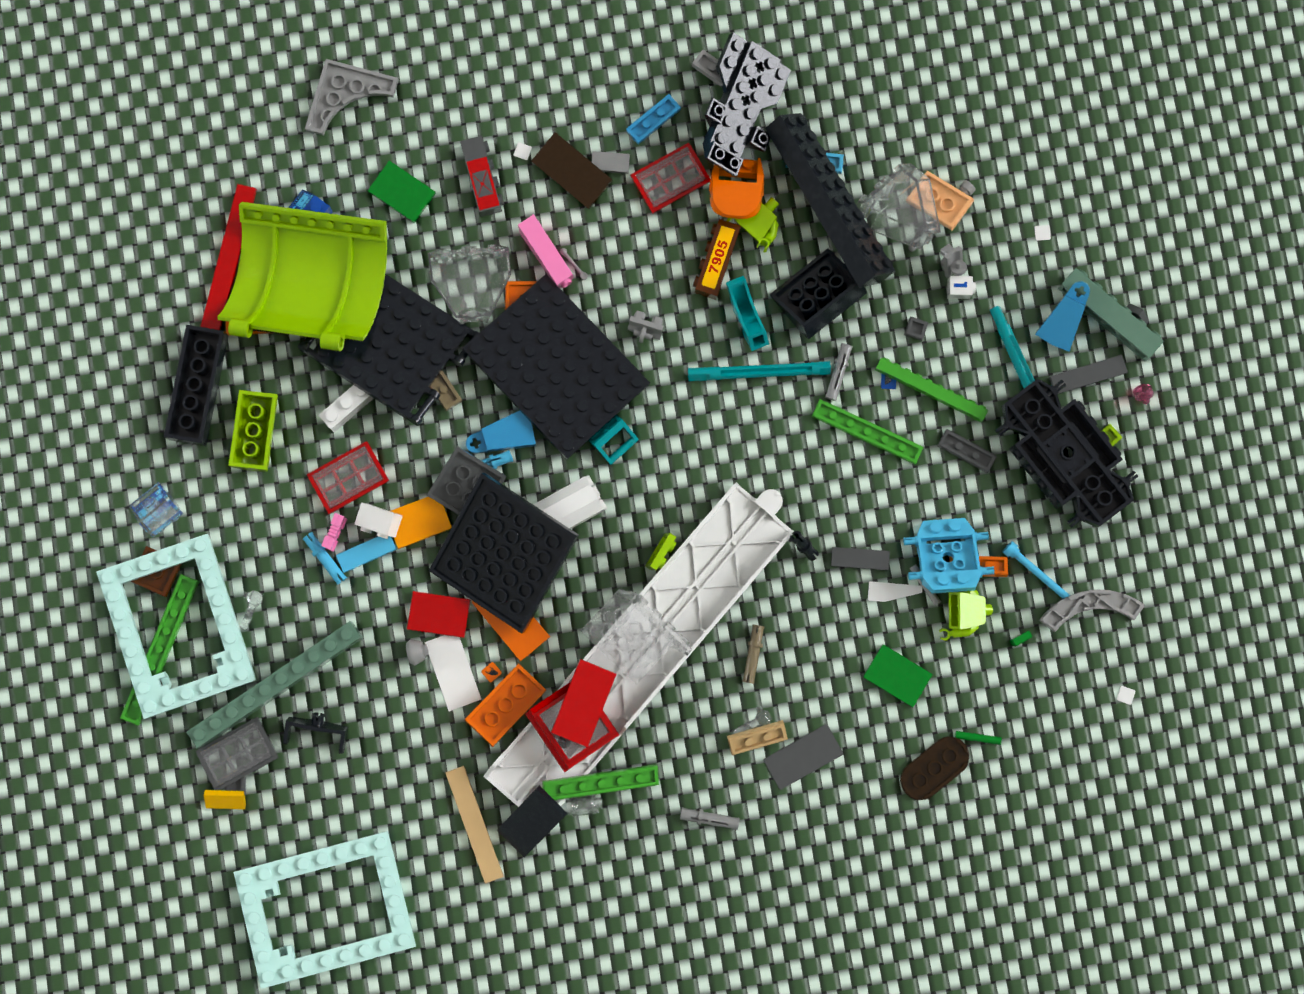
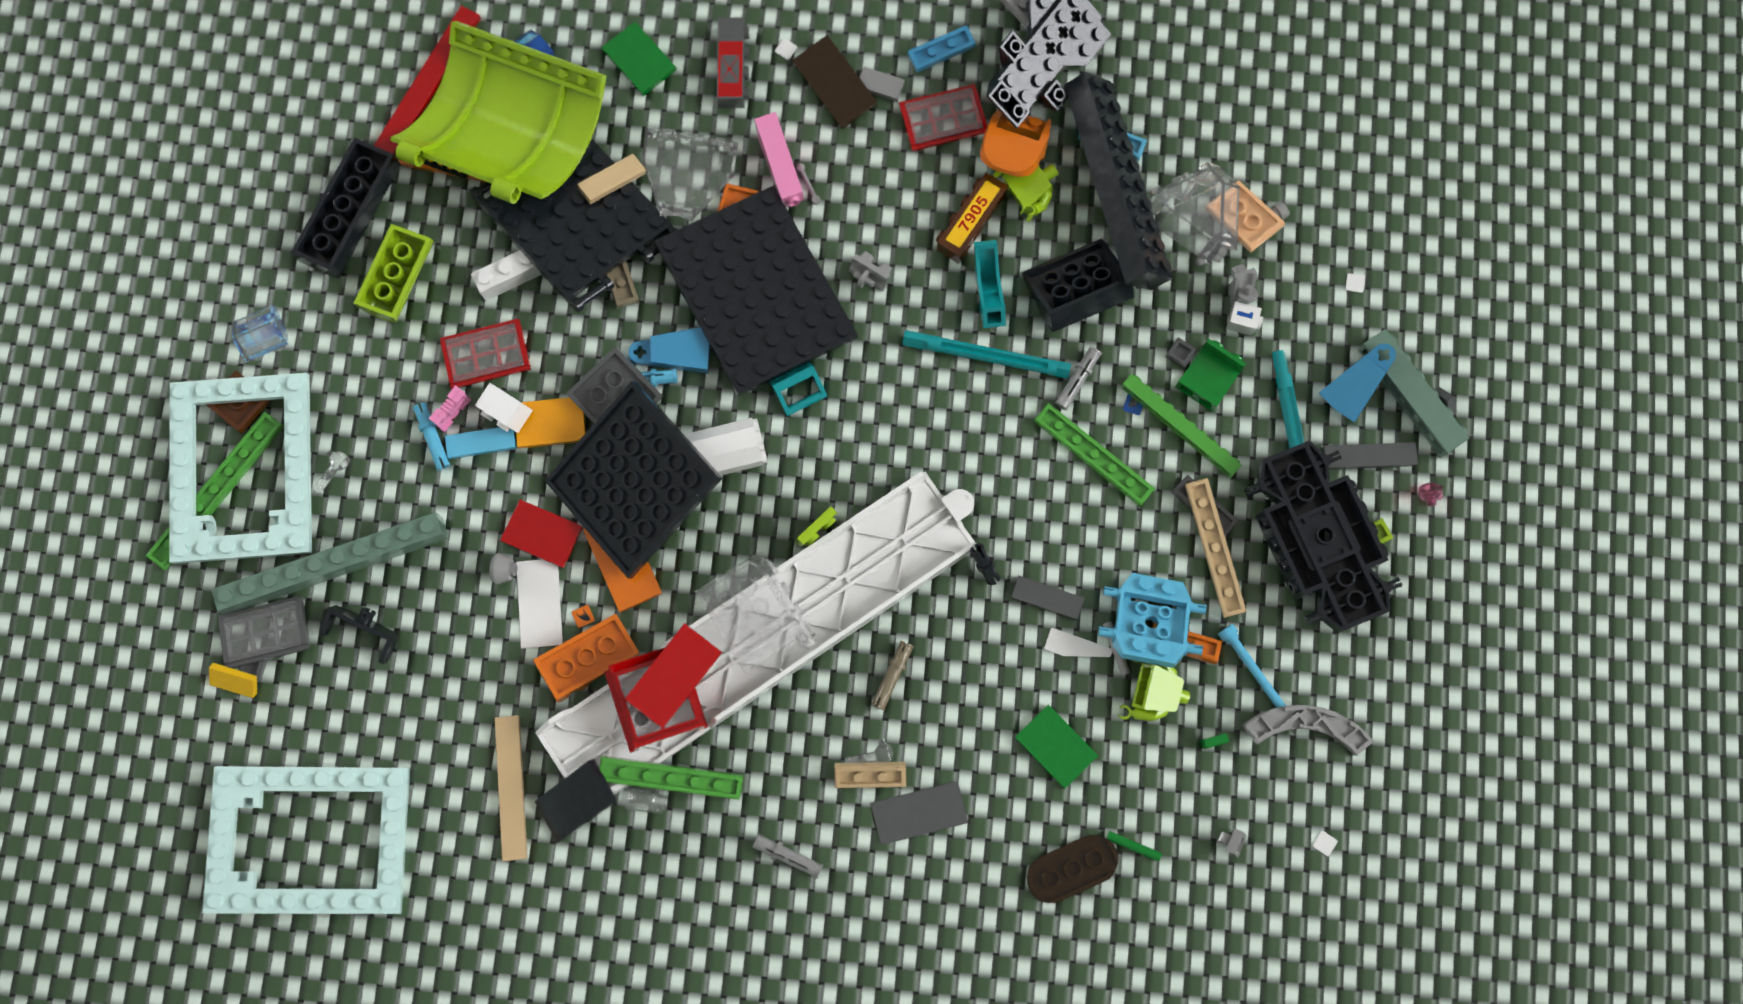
camera: 20 degrees right, 5 degrees down
none -> tan tile [577,154,646,204]
none -> green panel [1175,338,1247,413]
none -> tan tile [1185,478,1247,618]
none -> light grey tile [1218,829,1247,858]

